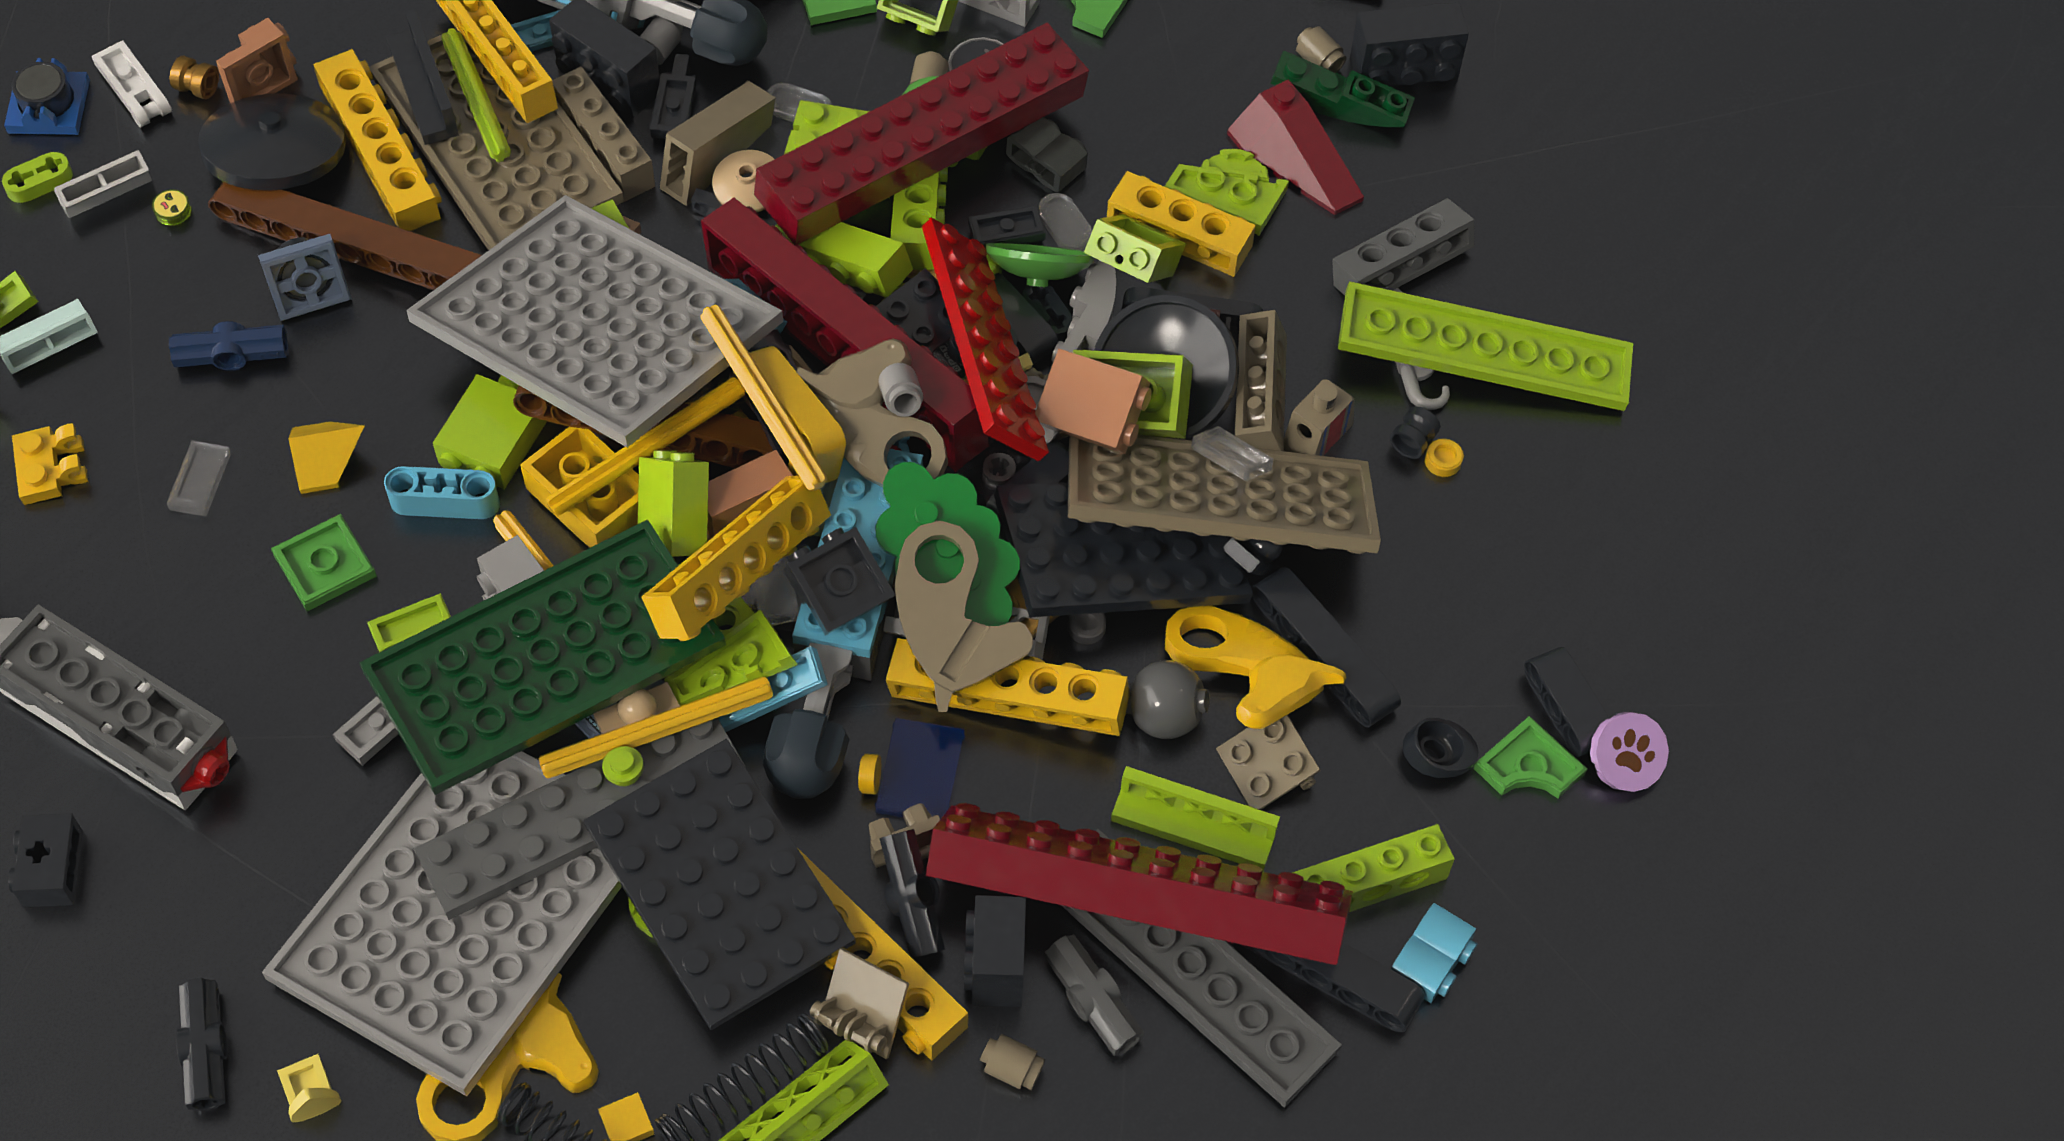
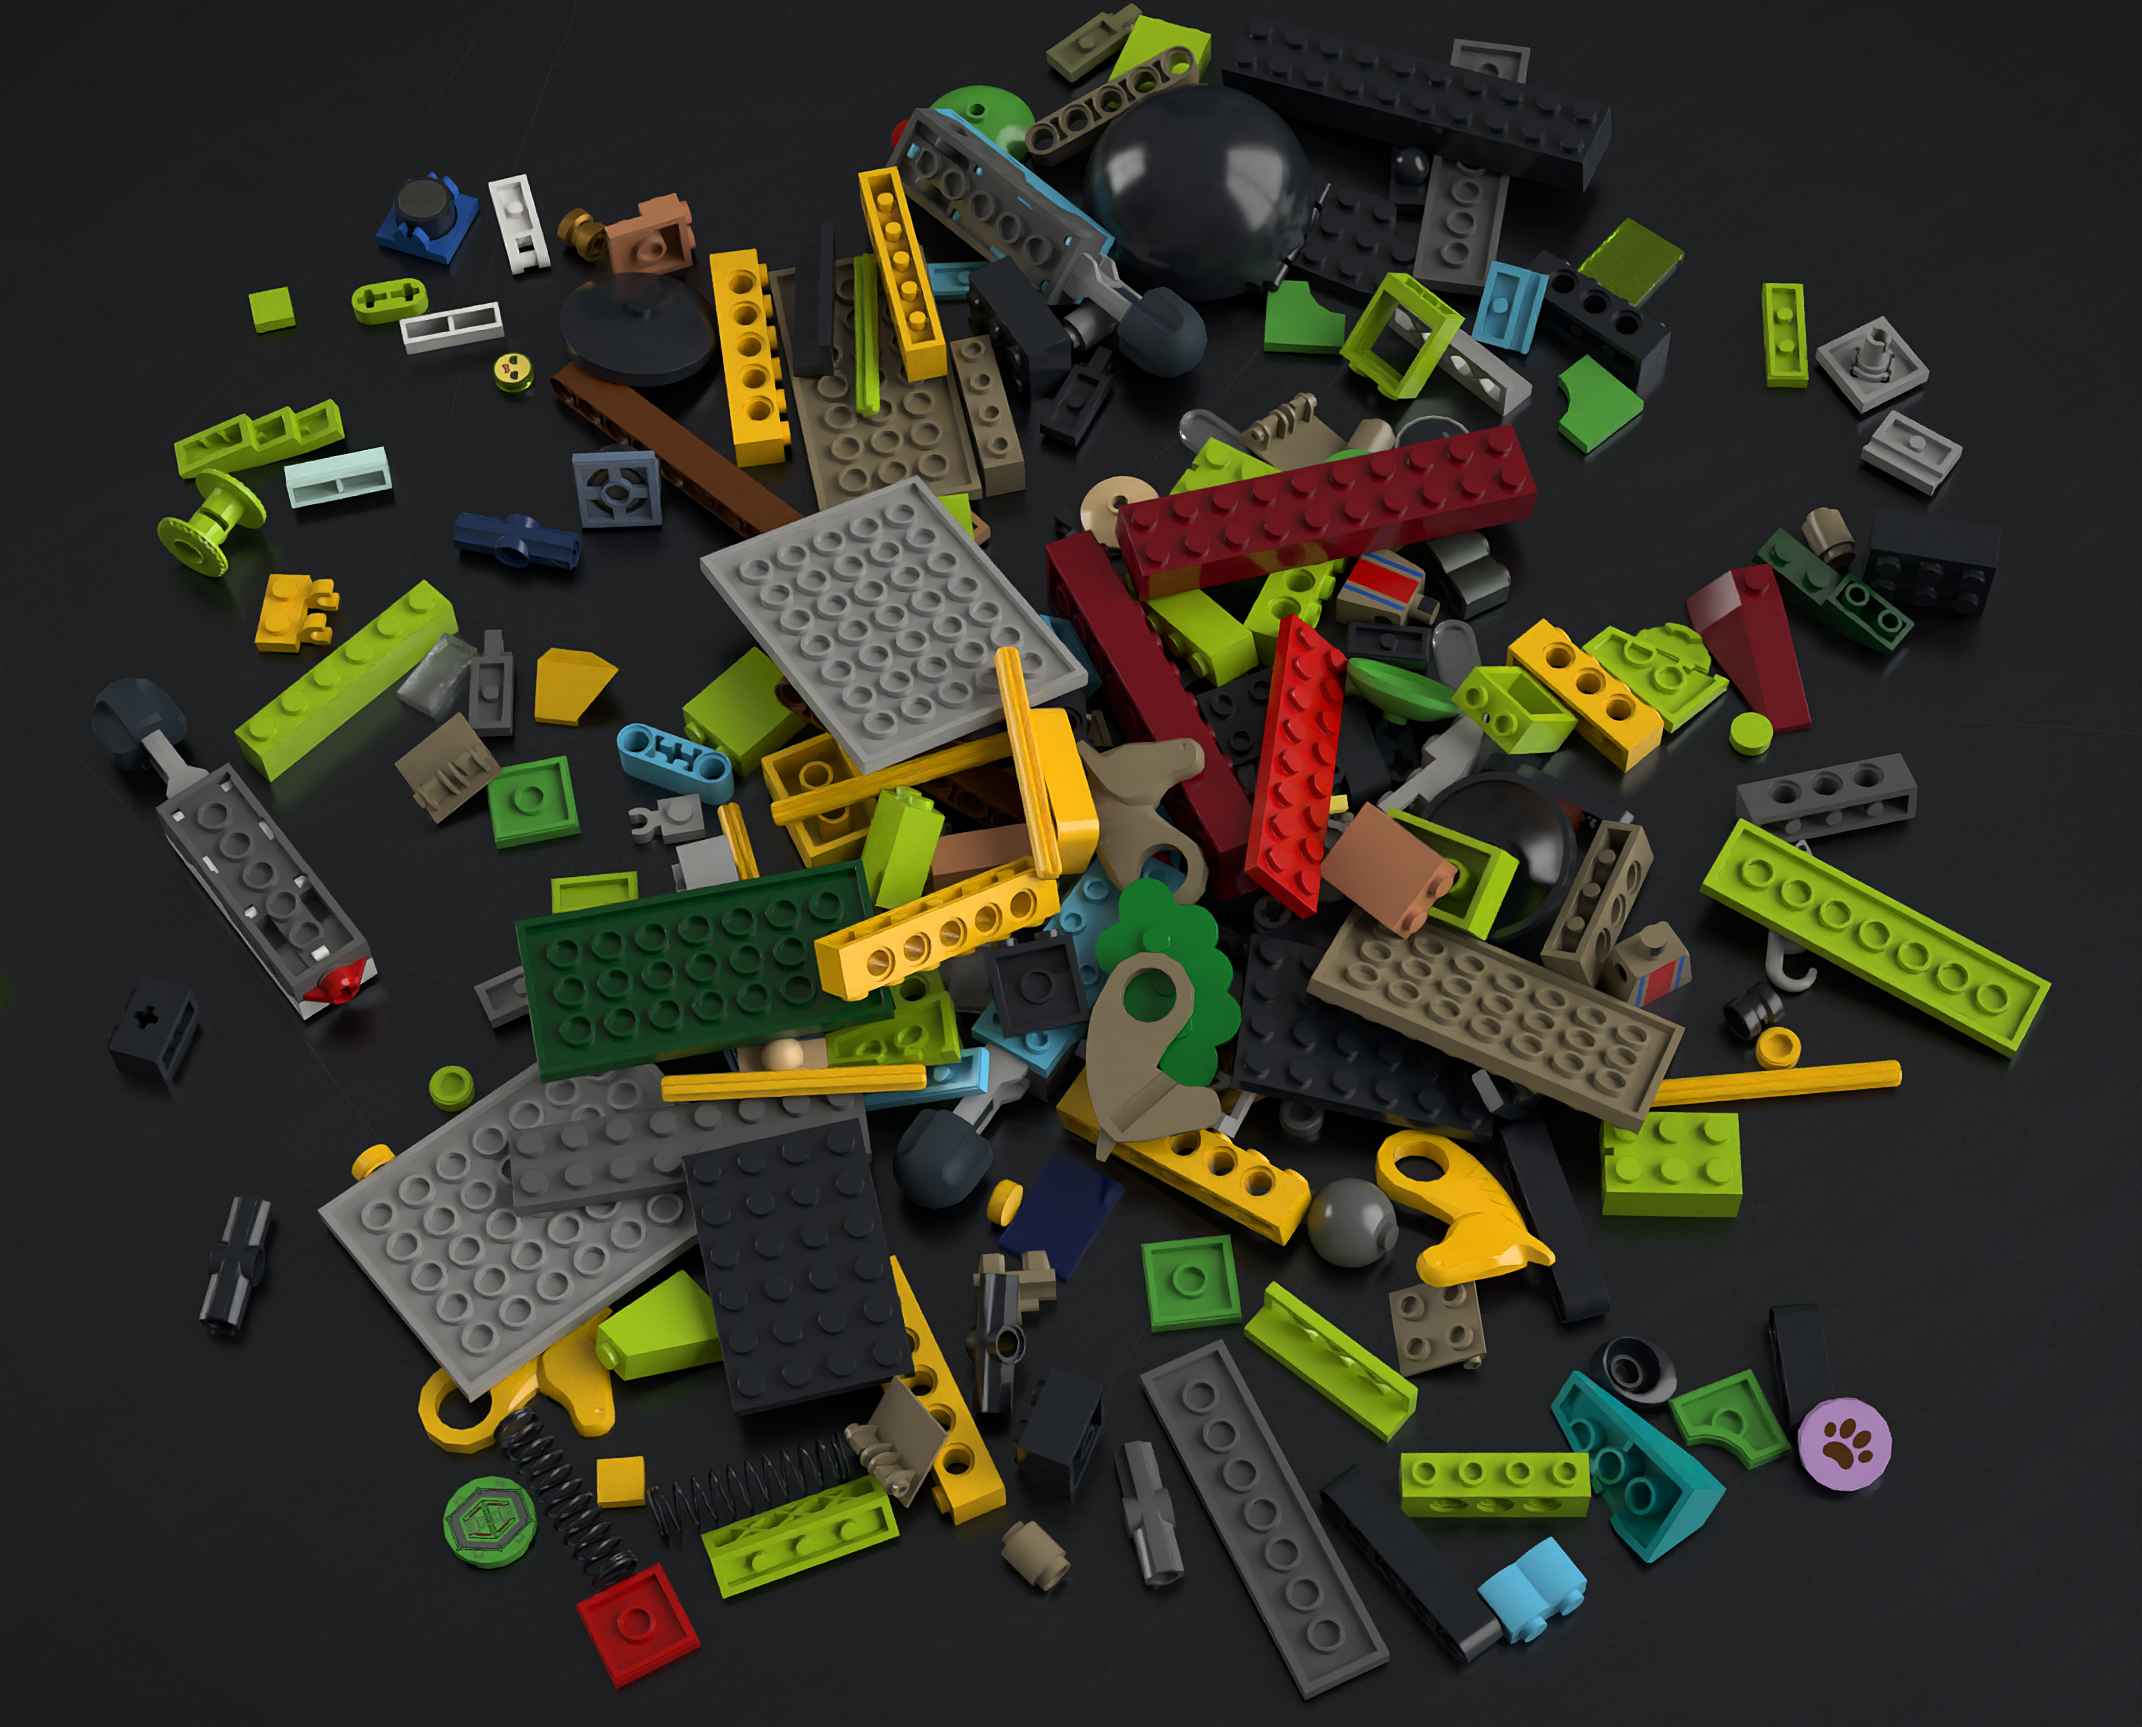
camera: 25 degrees right, 0 degrees up
light yellow tile [277,1054,341,1122] -> none
lime plate [602,746,644,786] -> none
dark tan slope [660,81,776,206] -> none
light grey brick [879,363,923,417] -> none
dark red brick [926,803,1353,965] -> none
clear tile [1191,426,1274,481] -> none
none -> lime brick [234,580,459,783]
none -> yellow tile [352,1144,396,1182]
none -> dark tan hinge [395,711,503,824]
none -> lime tile [429,1066,475,1112]
none -> dark grey hinge [468,629,515,737]
none -> lime slope [595,1269,723,1381]
none -> light grey plate [629,793,706,844]
none -> bright green tile [1141,1234,1242,1333]
none -> dark tan hinge [1238,393,1347,472]
none -> torso [1335,549,1440,626]
none -> teal wedge [1550,1371,1726,1563]
none -> lime piece [1599,1112,1743,1217]
none -> yellow axle [1651,1060,1902,1107]
none -> lime tile [1729,712,1773,756]

